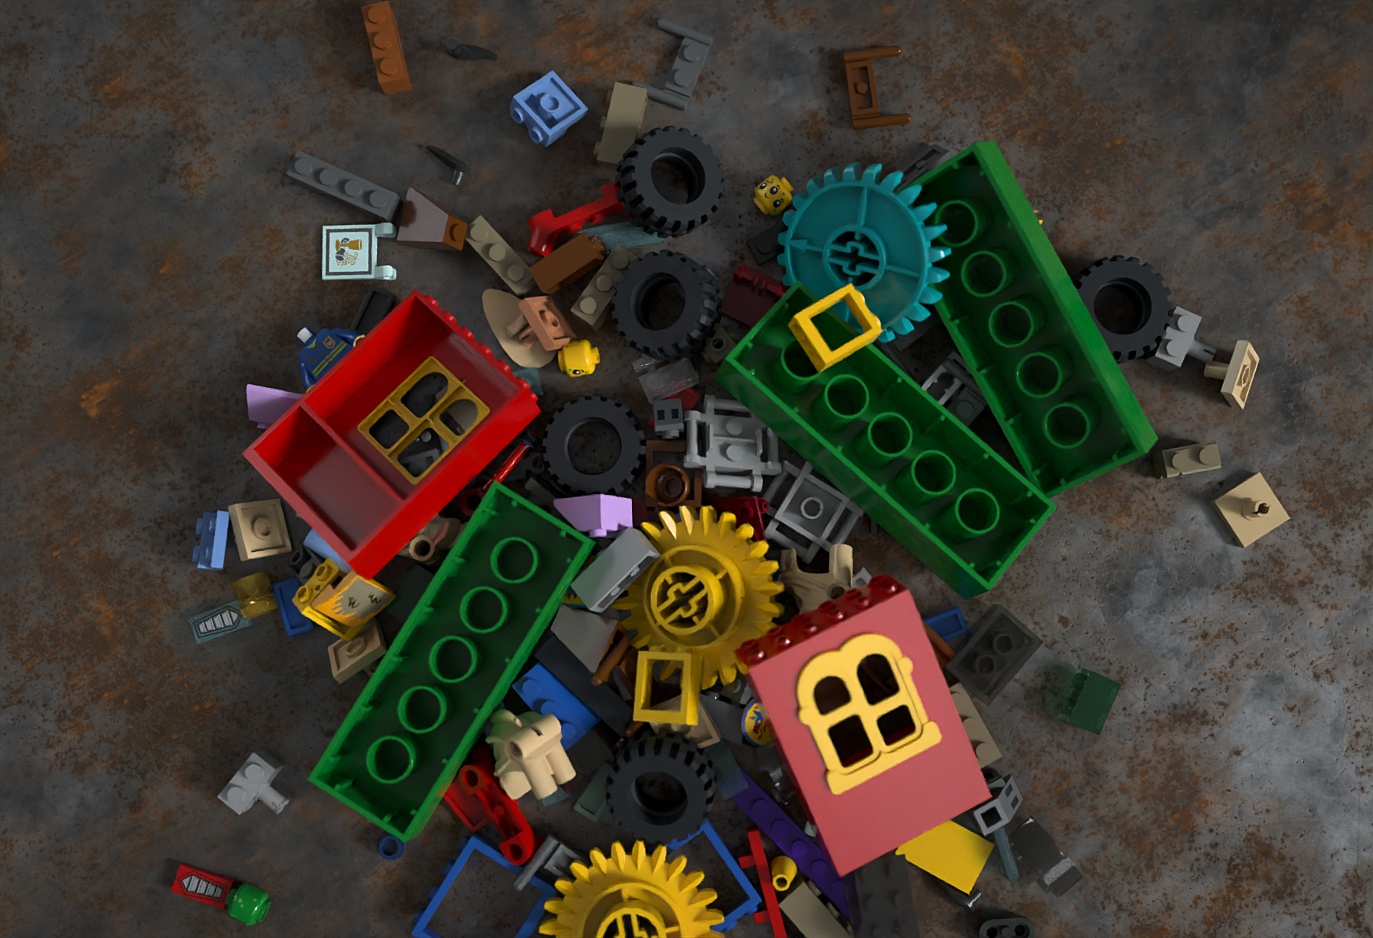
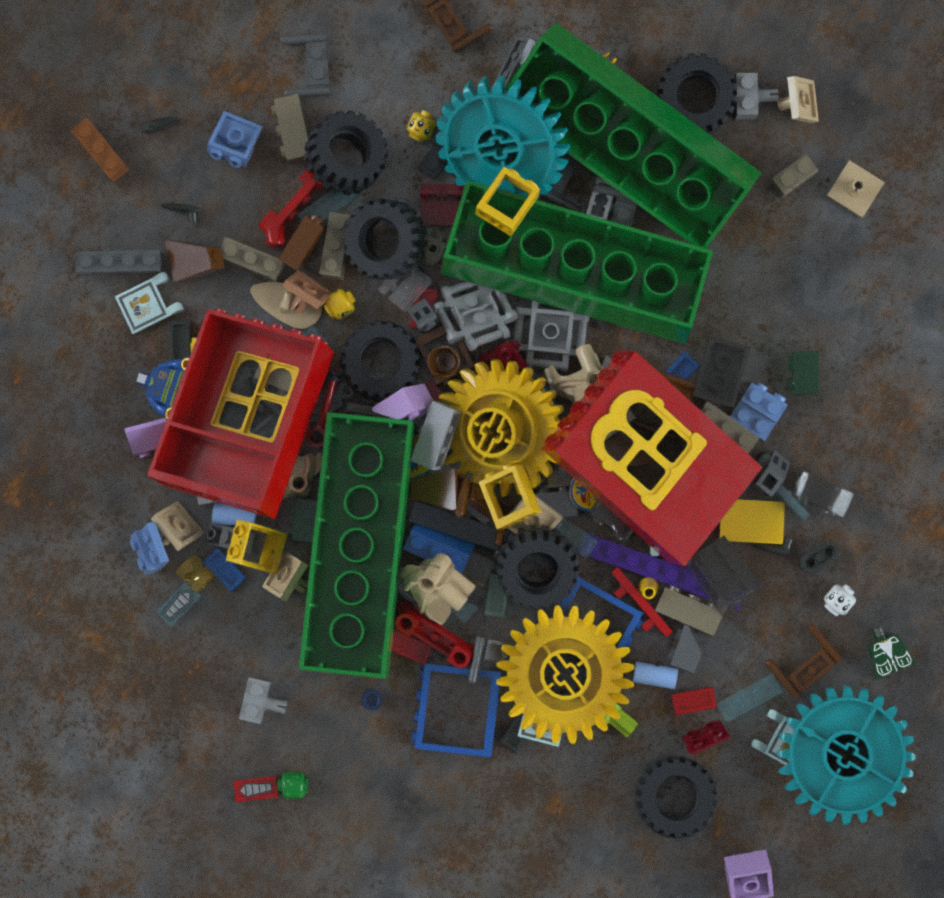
camera: 20 degrees left, 0 degrees up
slope [310,569,396,628] -> none
none -> medium blue plate [730,382,788,442]

